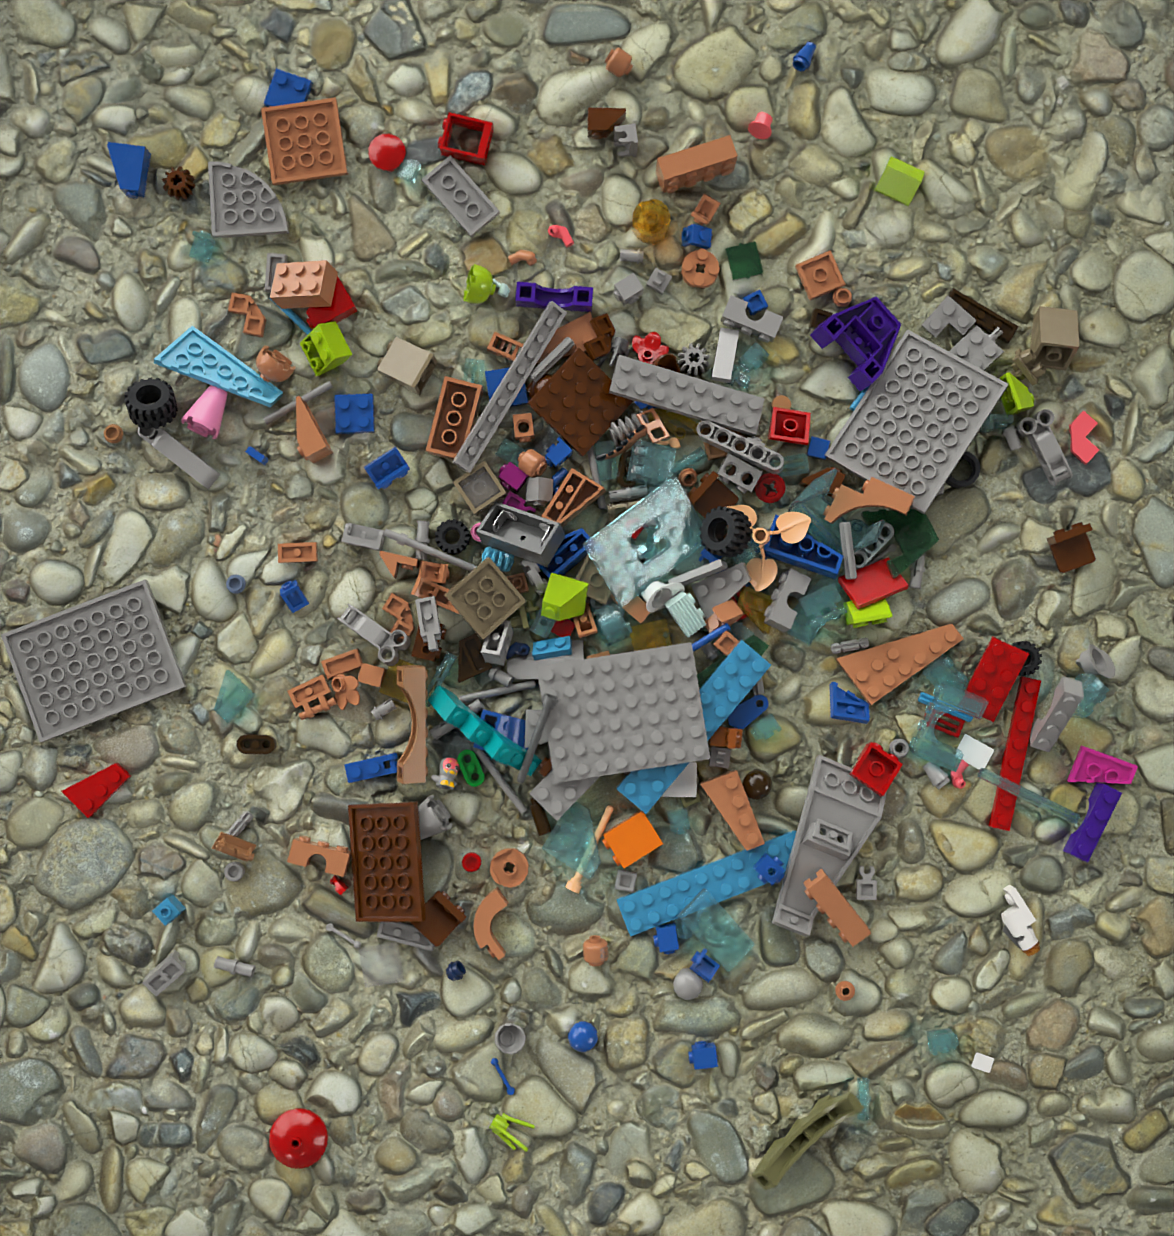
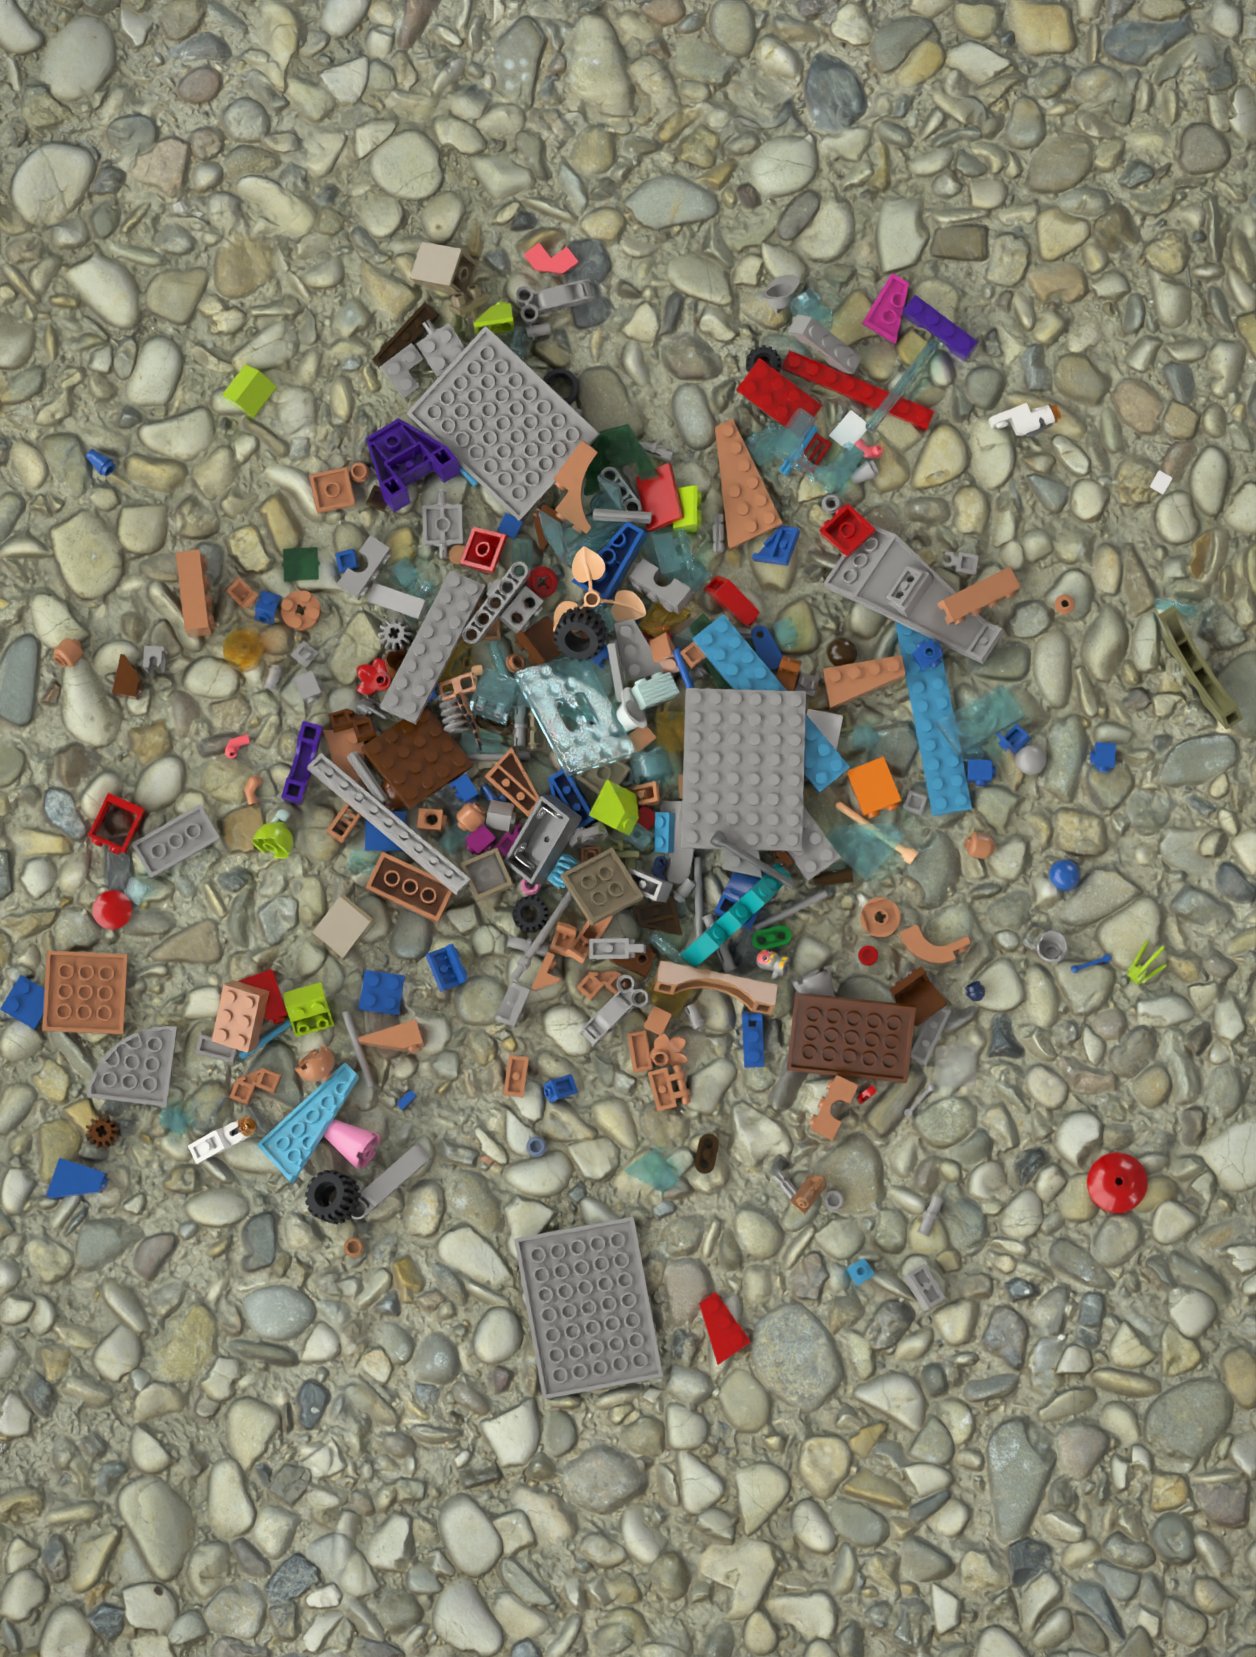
camera: 75 degrees left, 5 degrees down
coral piece [748,112,773,139] -> none
clear light blue brick [926,1028,959,1056] -> none
reddish brown bracket [1046,522,1096,573] -> none
none -> white plate [188,1117,256,1164]
none -> light grey plate [422,491,463,559]
none -> red slope [703,575,760,627]

